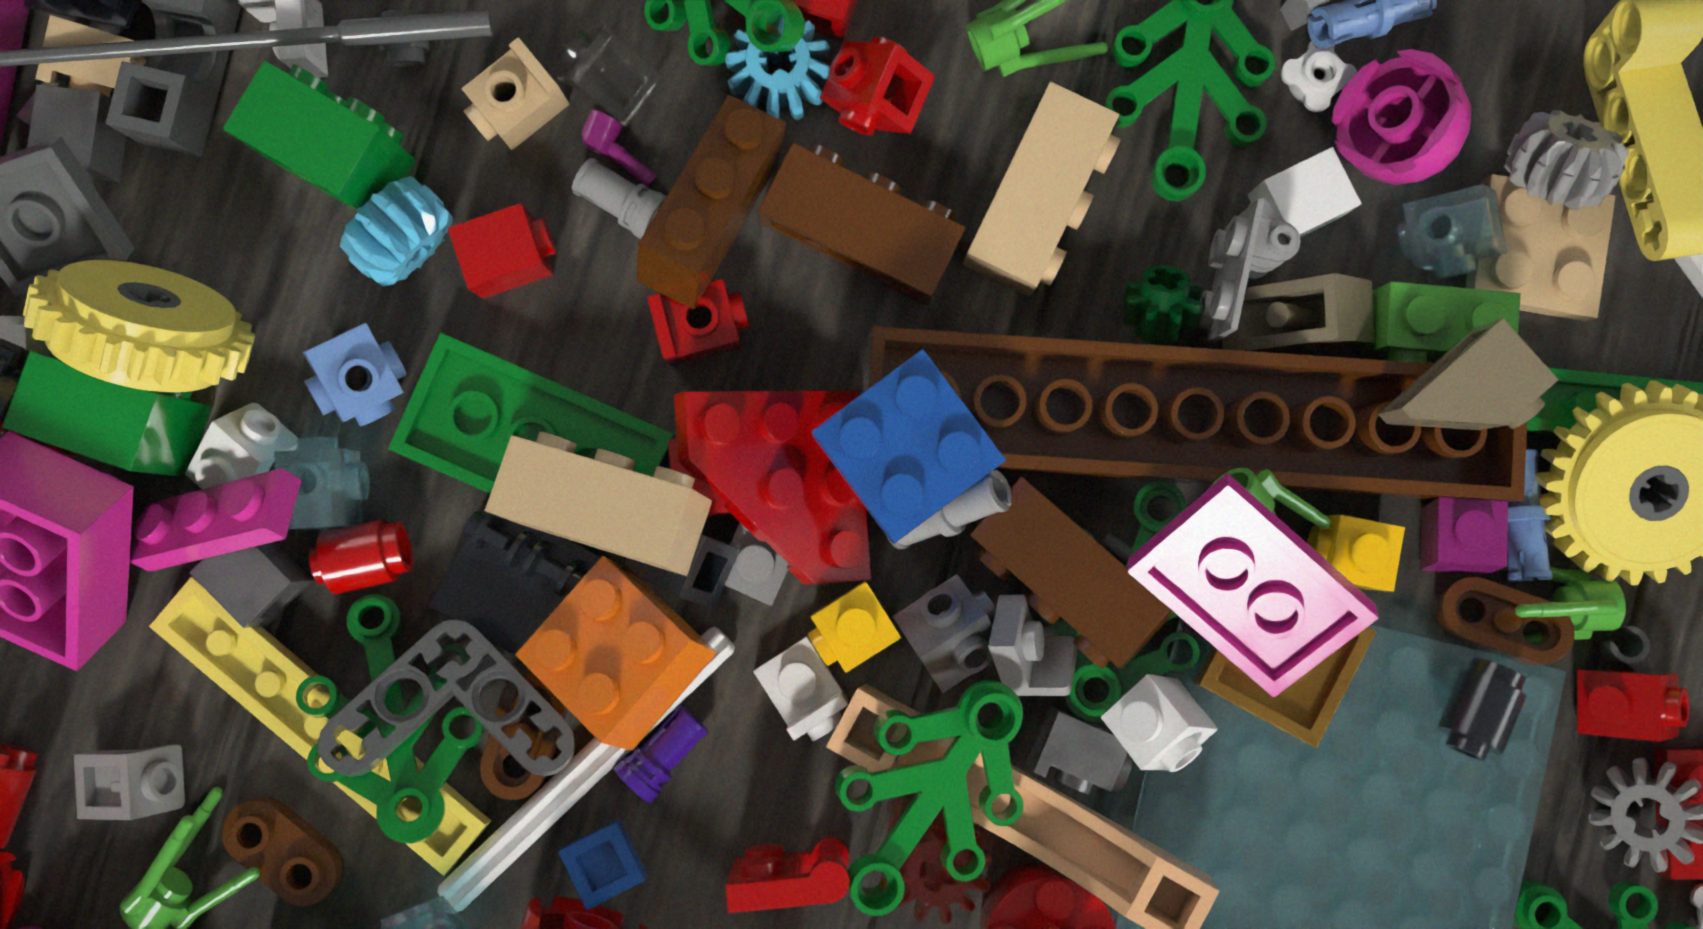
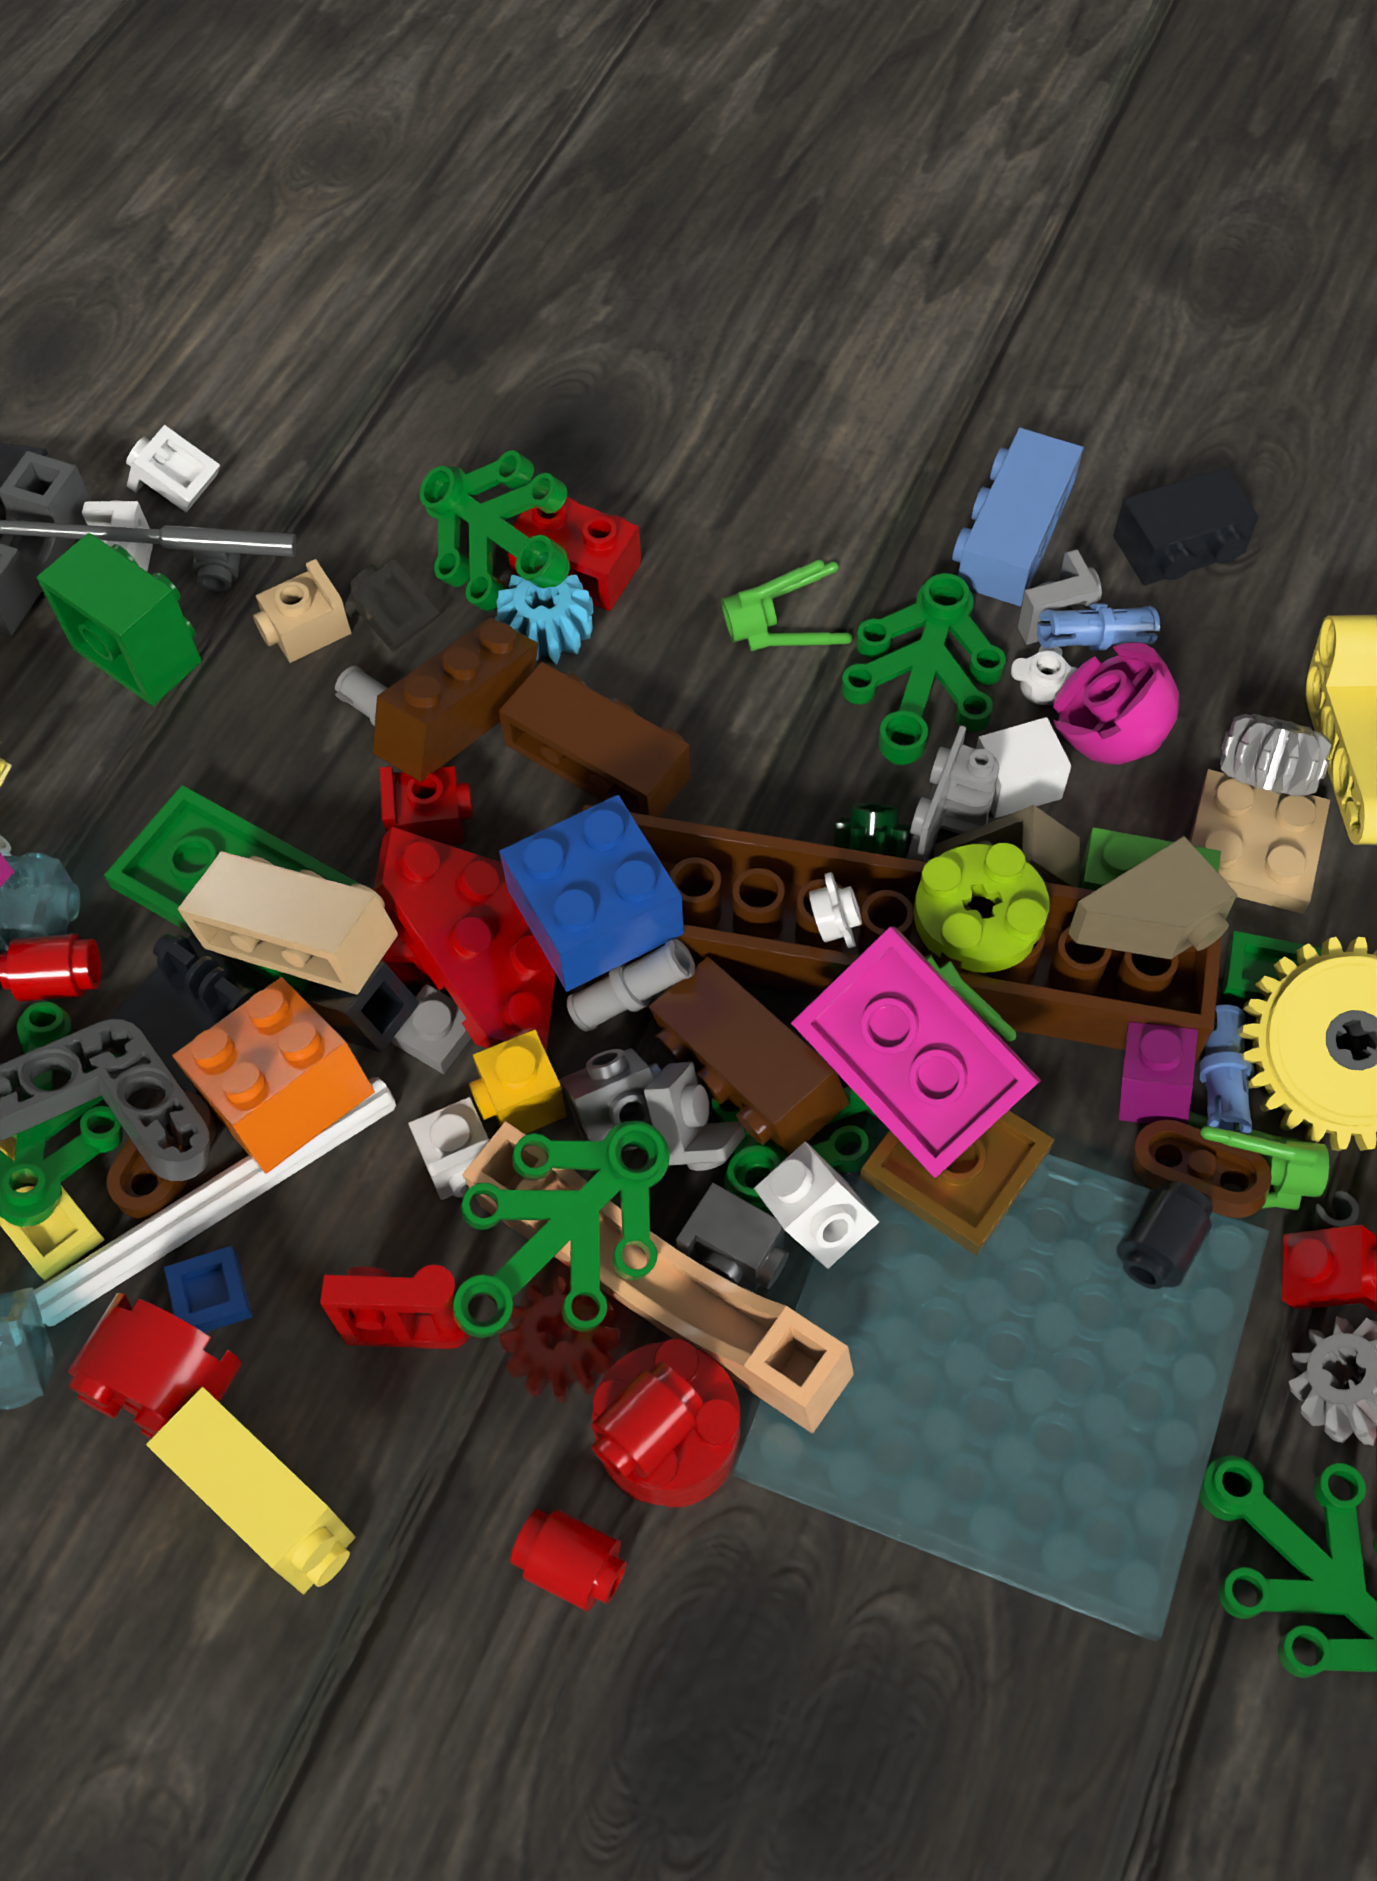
camera: 15 degrees right, 25 degrees down
medium blue brick [303,323,407,427] -> none
medium azure gear [340,176,453,287] -> none
red brick [448,203,557,299] -> none
magenta hand [582,110,657,188] -> none
dark purple pin [614,704,709,803] -> none
red brick [820,37,935,136] -> none
tan brick [963,81,1121,297] -> none
yellow brick [1307,515,1405,592] -> none
clear light blue brick [1398,184,1507,278] -> none
none -> white plate [809,872,862,948]
none -> lime plate [914,843,1049,973]

